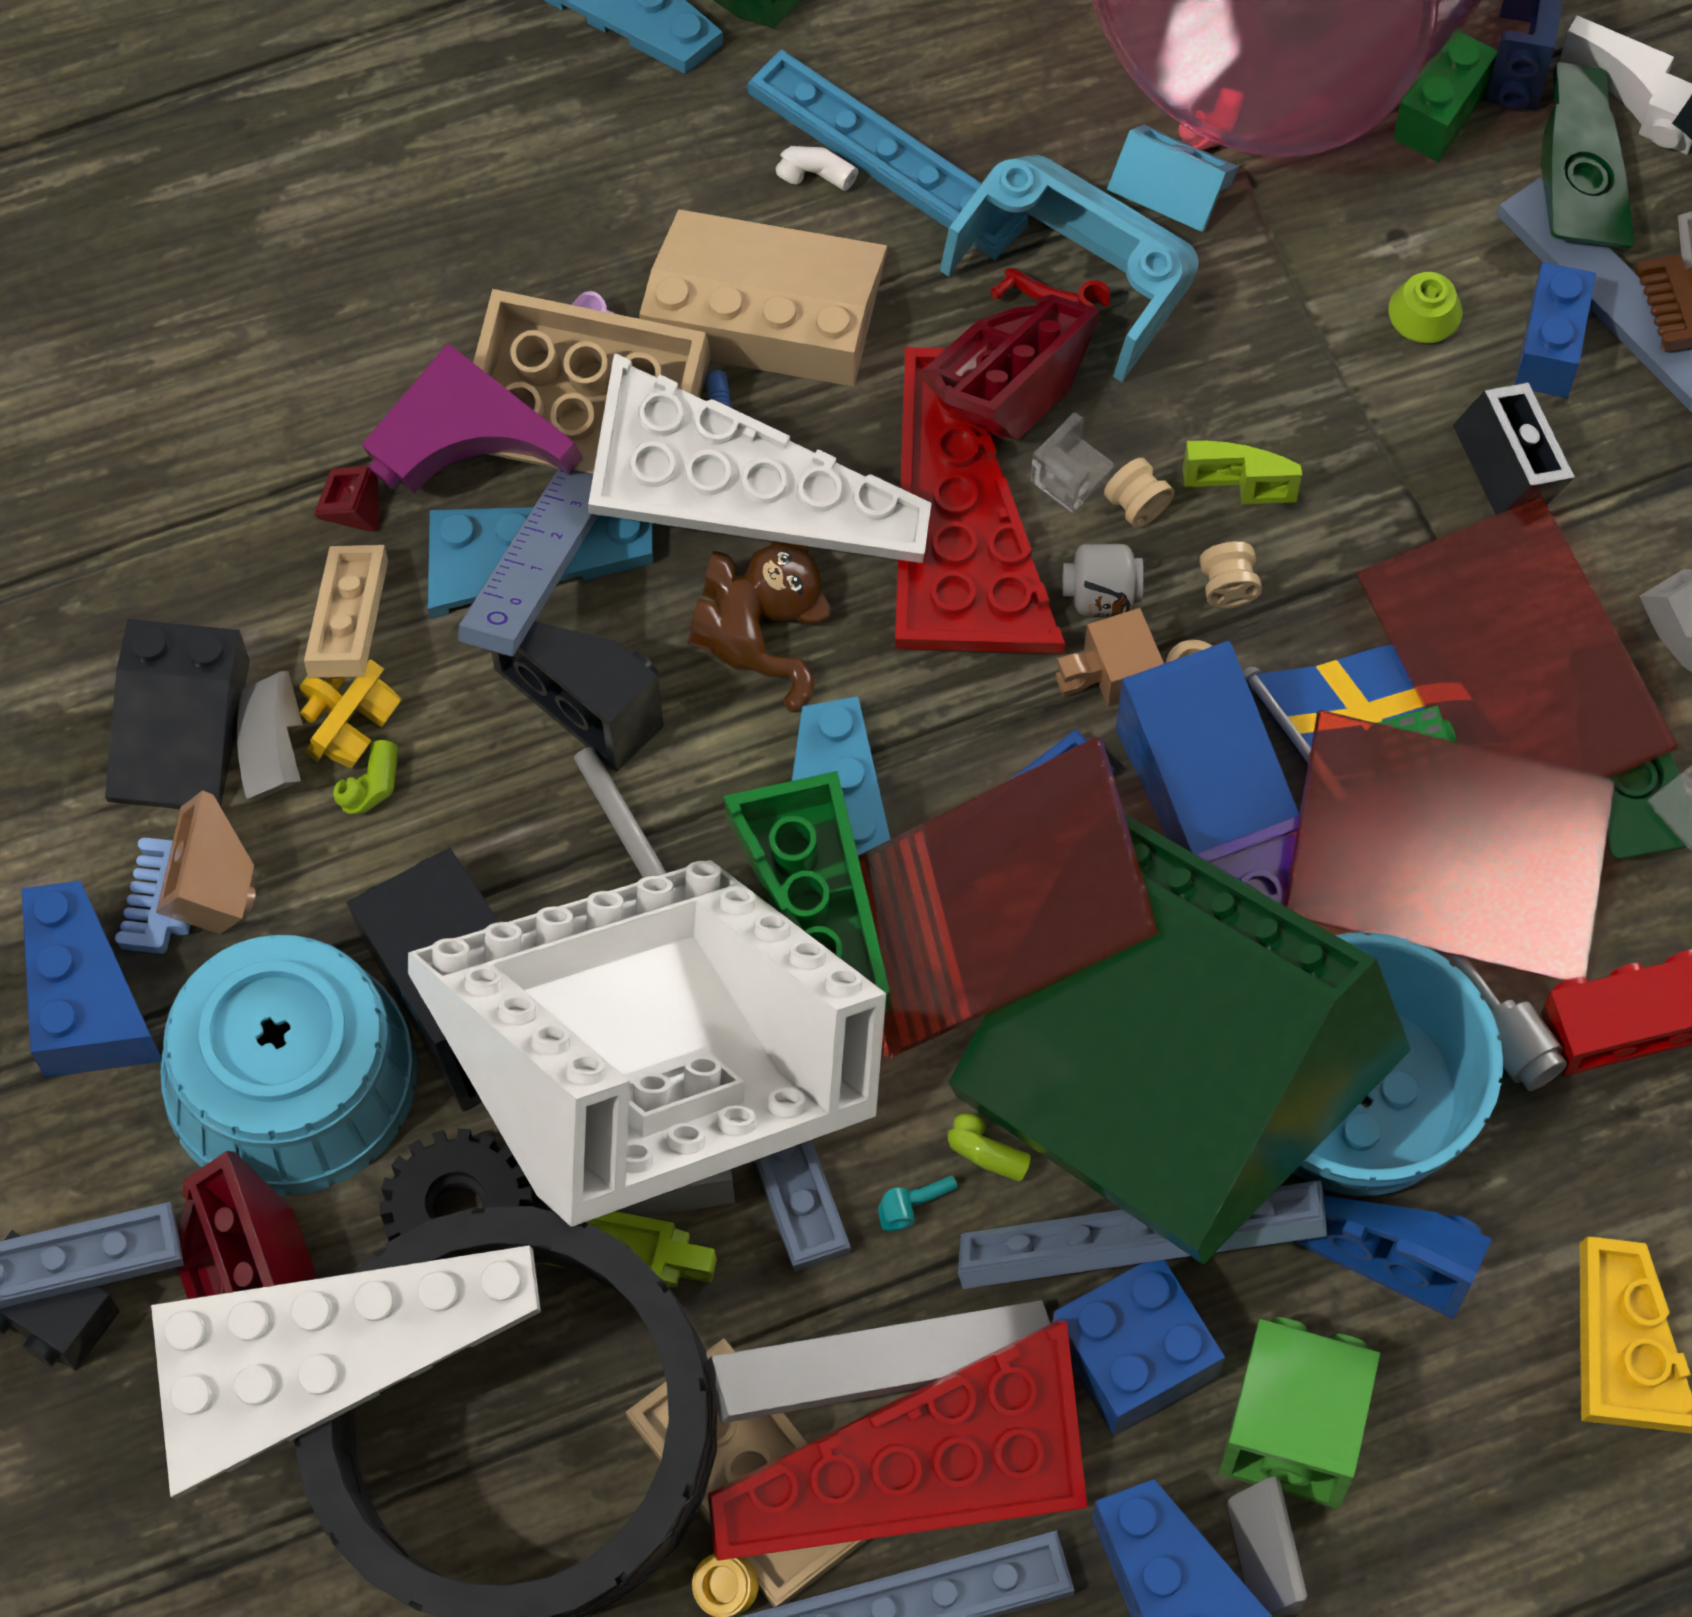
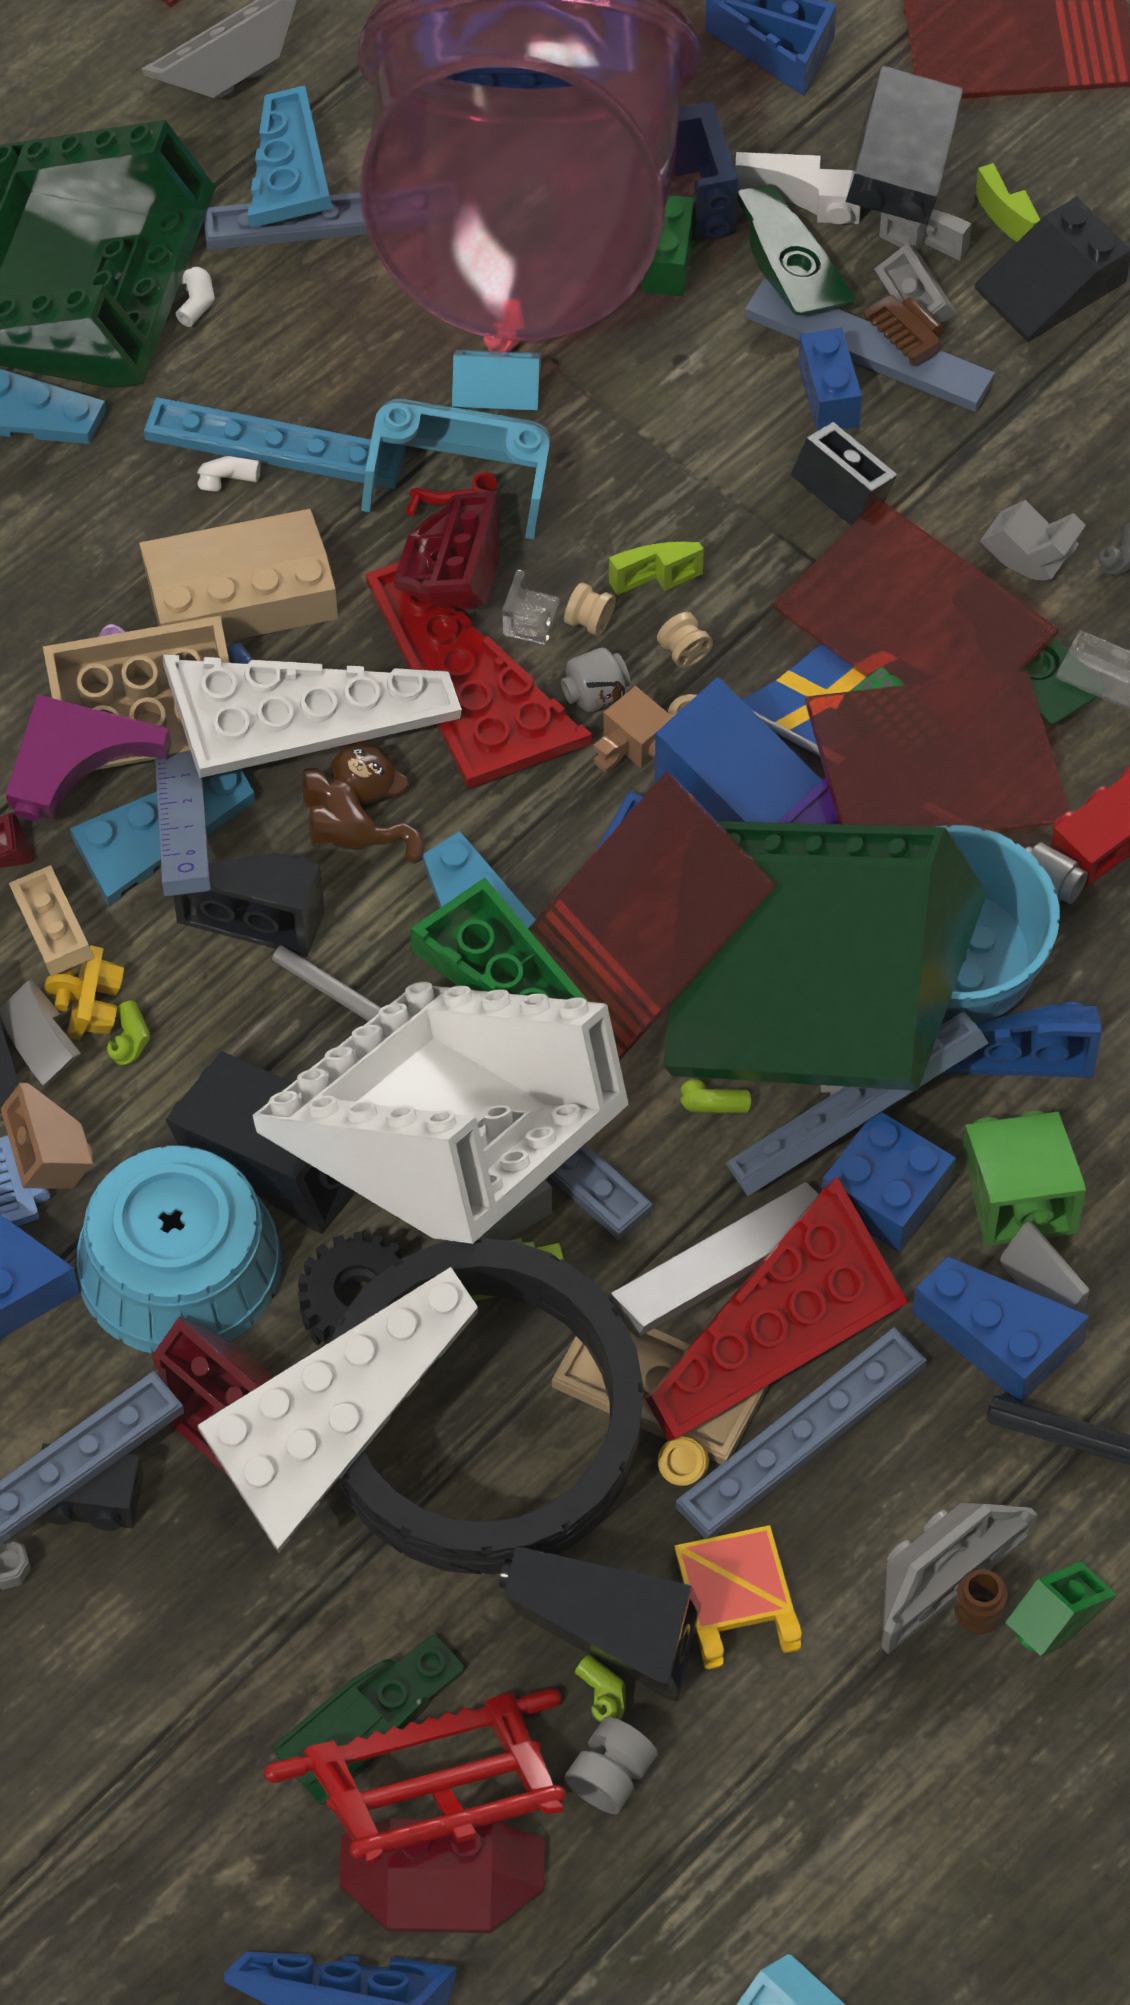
camera: 25 degrees left, 5 degrees down
teal hand [878,1175,958,1232] -> none
lime cone [1388,272,1463,343] -> none

